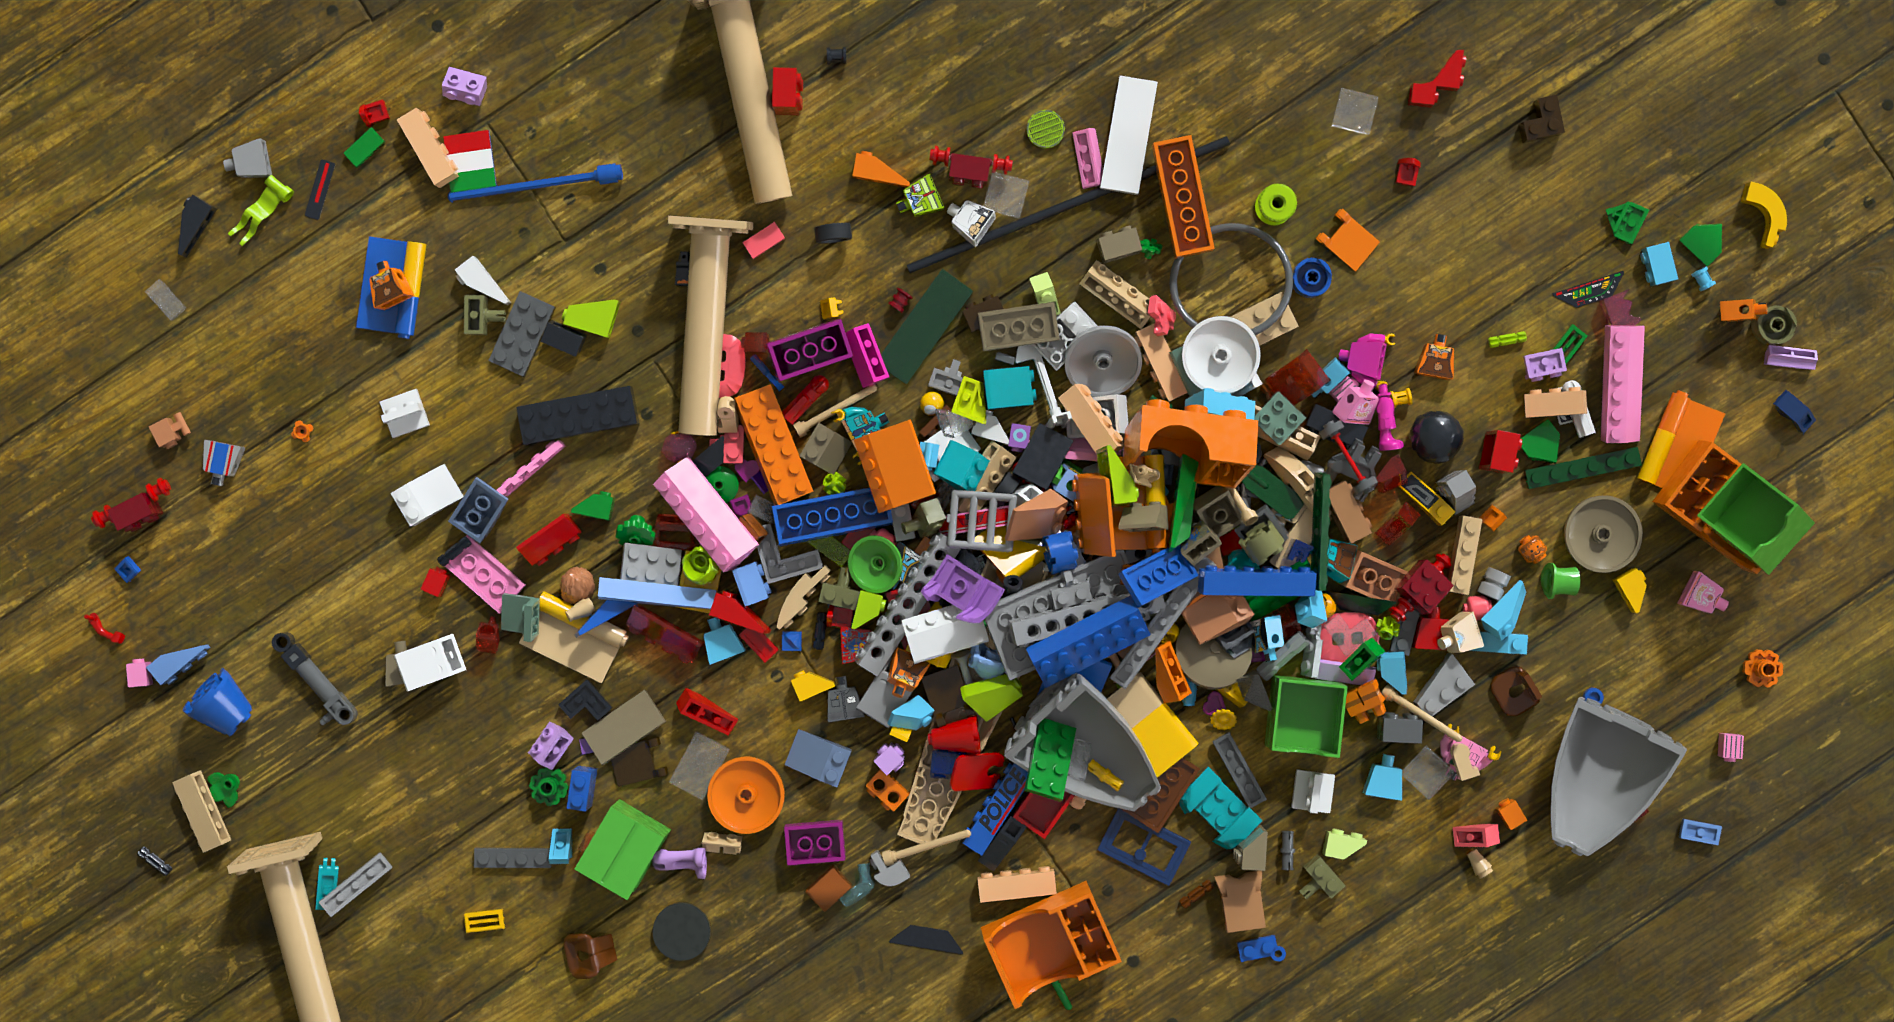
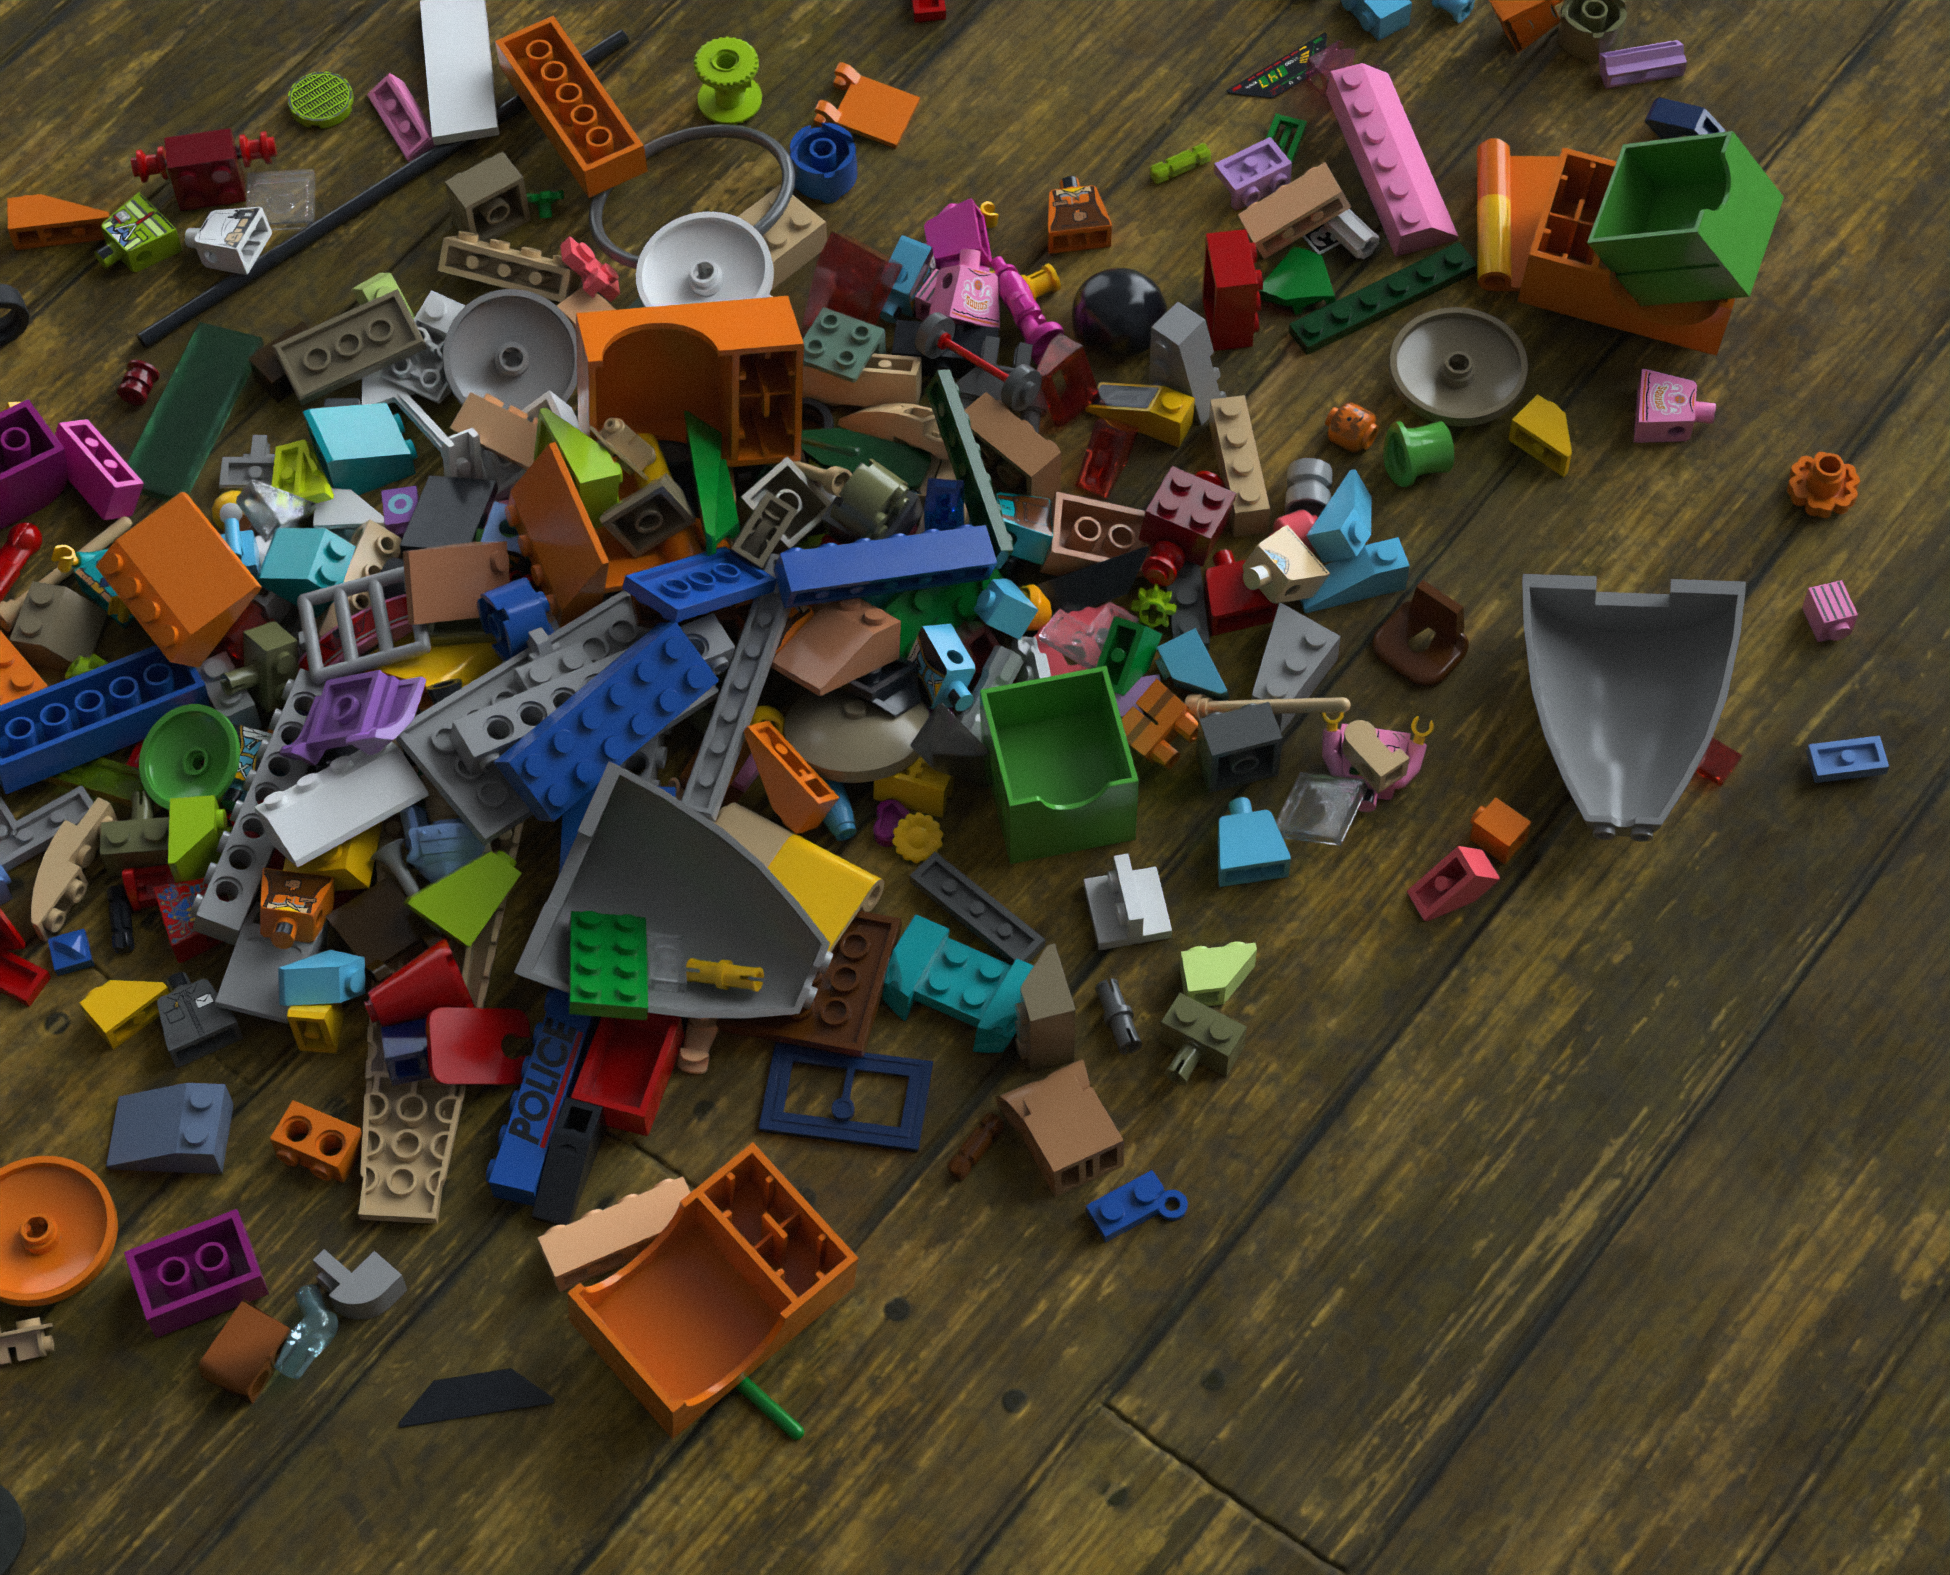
camera: 15 degrees left, 30 degrees down
lavender brick [874,742,905,775] -> none
tan piece [882,830,971,867] -> none
tan cone [1467,849,1493,879] -> none
orange plate [1479,505,1507,531] -> none

